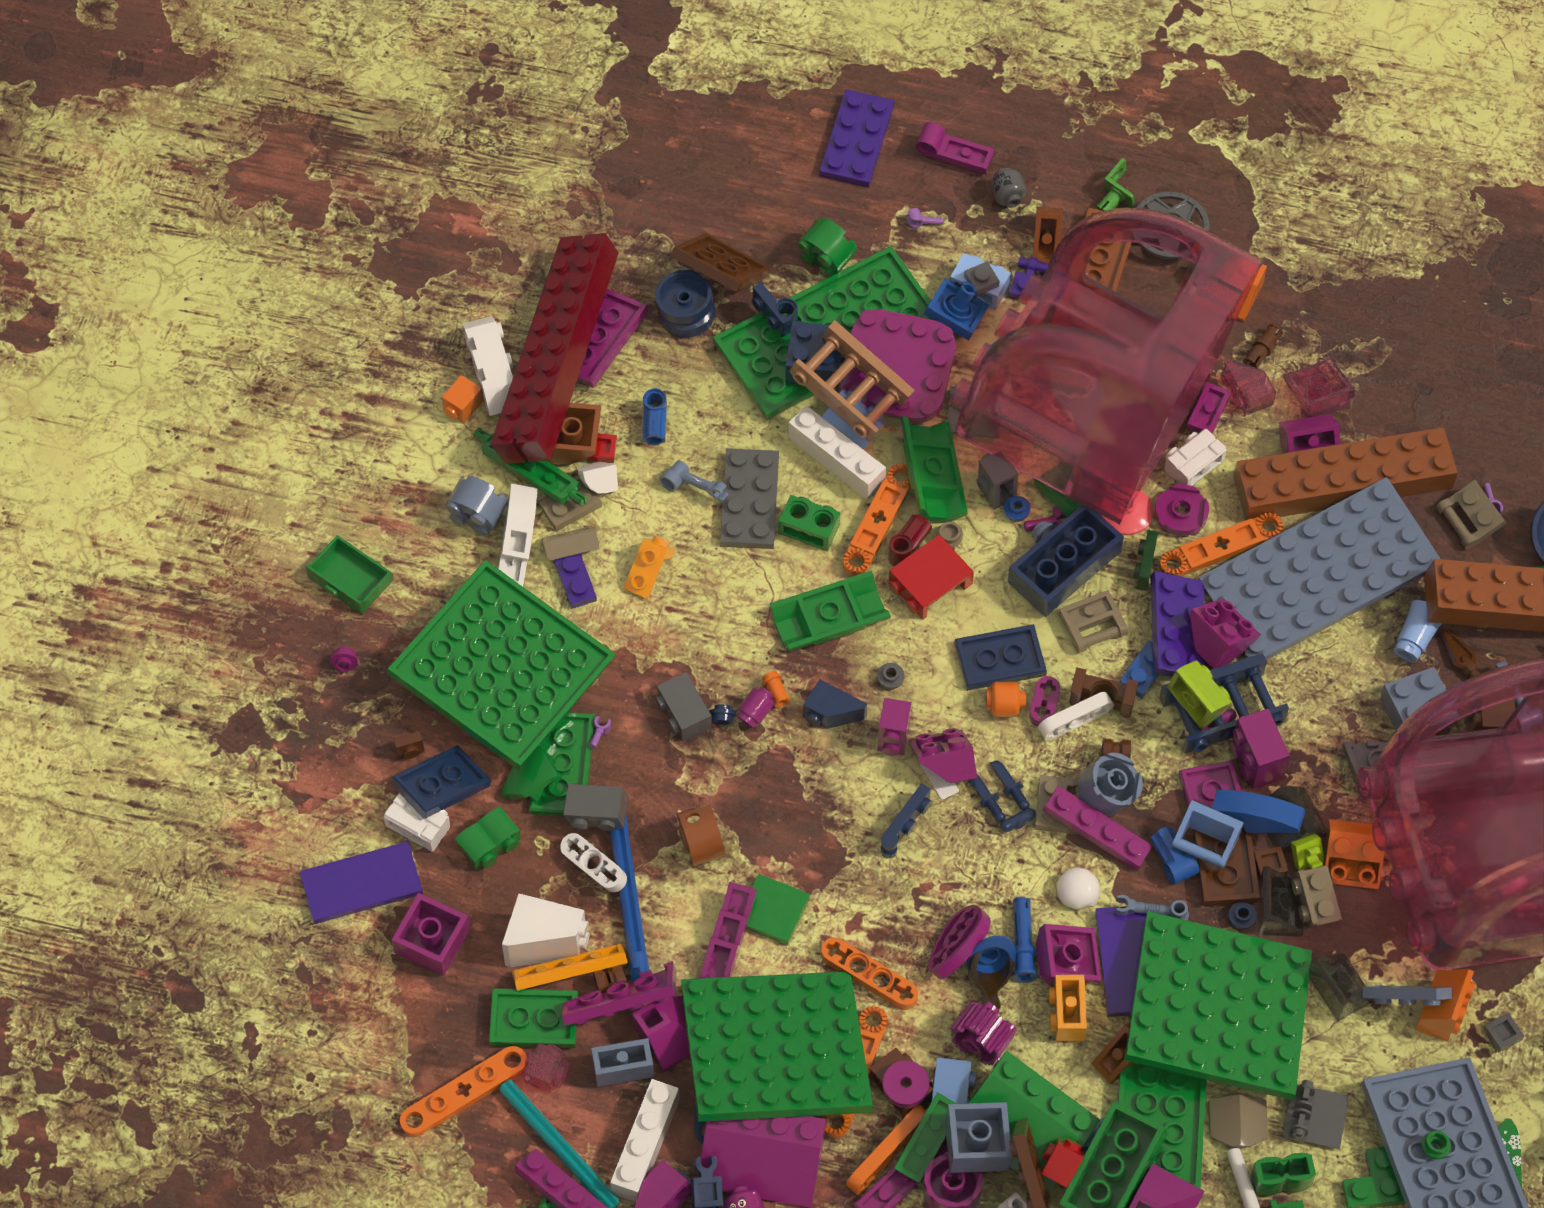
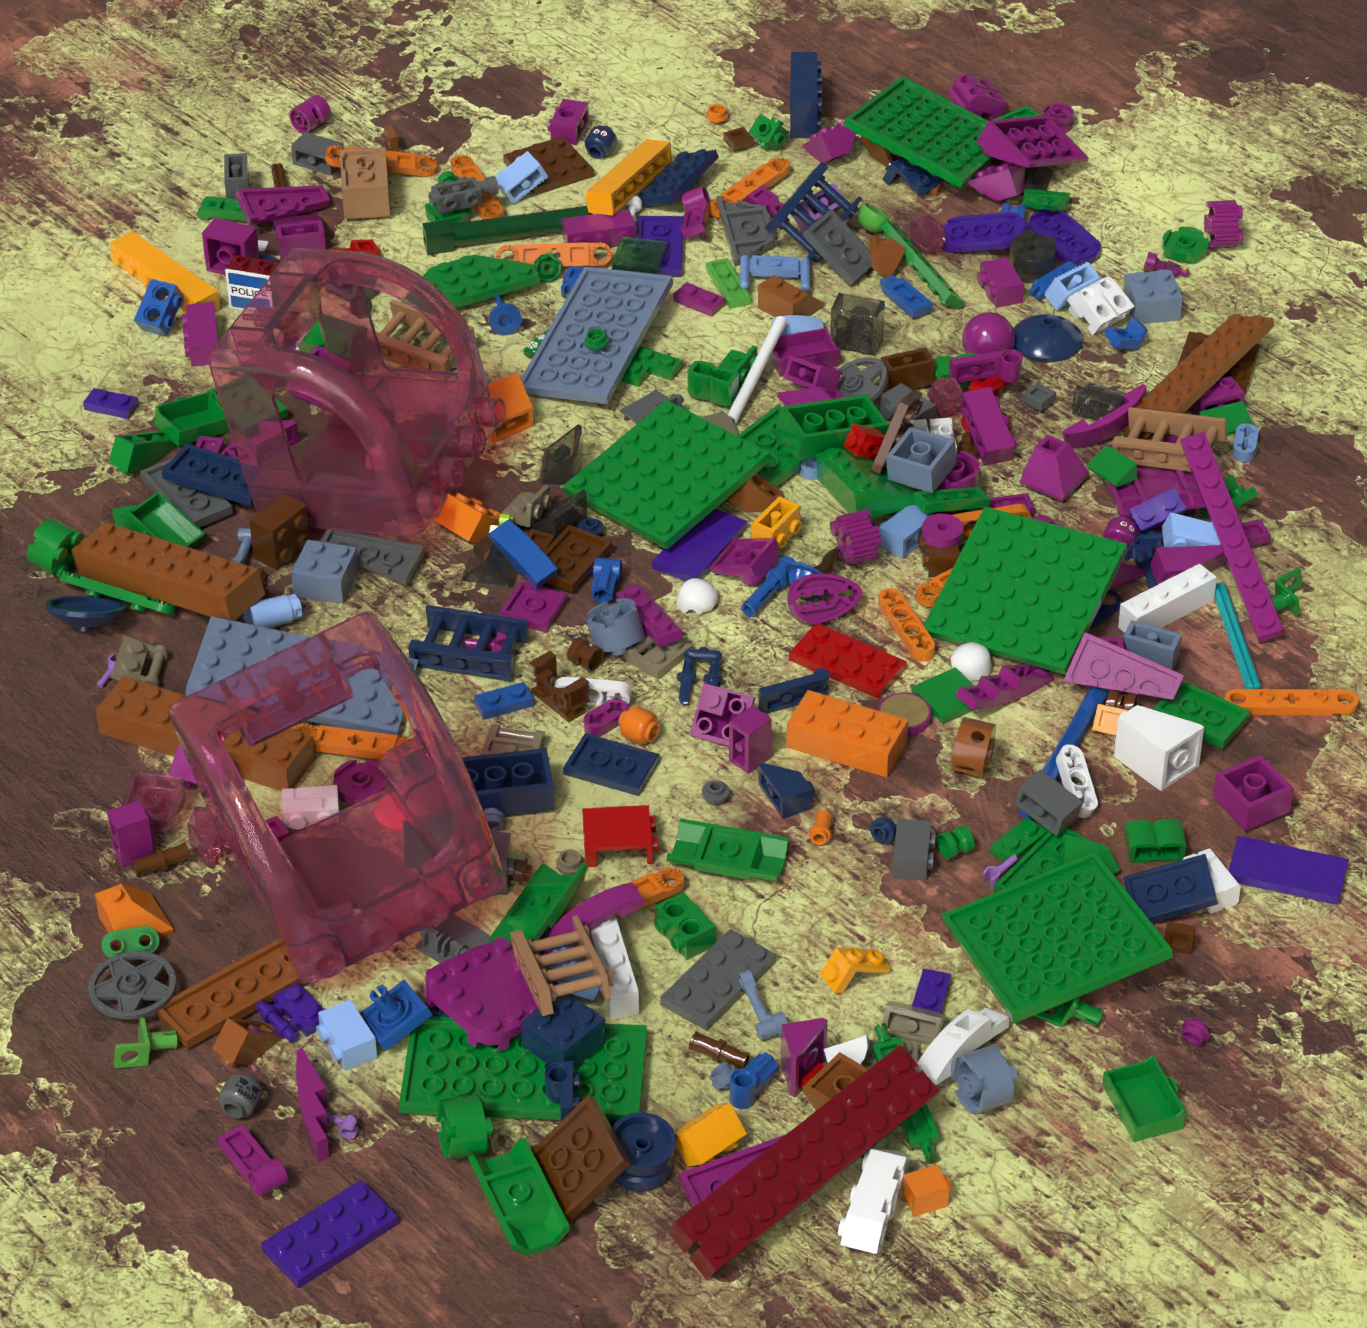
camera: 145 degrees left, 20 degrees down
clear pink brick [524,1043,571,1094] -> none
magenta brick [736,686,775,728] -> none
dark red piece [888,514,932,566] -> none
dark grey plate [964,261,1000,296] -> none
sand blue brick [1115,895,1189,921] -> none
dark purple plate [1150,571,1207,676] -> none
lime slope [1167,660,1232,729] -> none
medium blue tile [1172,800,1244,869] -> none
magenta slope [1190,598,1261,669] -> none
magenta brick [1230,708,1290,789] -> none
sand blue plate [1362,985,1452,1005] -> none
none -> magenta brick [107,800,157,868]
none -> magenta slope [296,1048,329,1162]
none -> green piece [468,1138,570,1256]
none -> reddish brown plate [511,858,532,885]
none -> magenta slope [541,882,646,955]
none -> light orange brick [674,1102,747,1167]
none -> reddish brown pin [689,1031,750,1069]
none -> sand blue plate [709,1062,737,1090]
none -> magenta slope [781,1018,828,1098]
none -> orange brick [786,690,908,778]
none -> red plate [789,623,907,699]
none -> pearl gold tile [878,692,932,736]
none -> green wheel [936,825,975,860]
none -> white hair [951,642,992,681]
none -> green plate [990,817,1048,867]

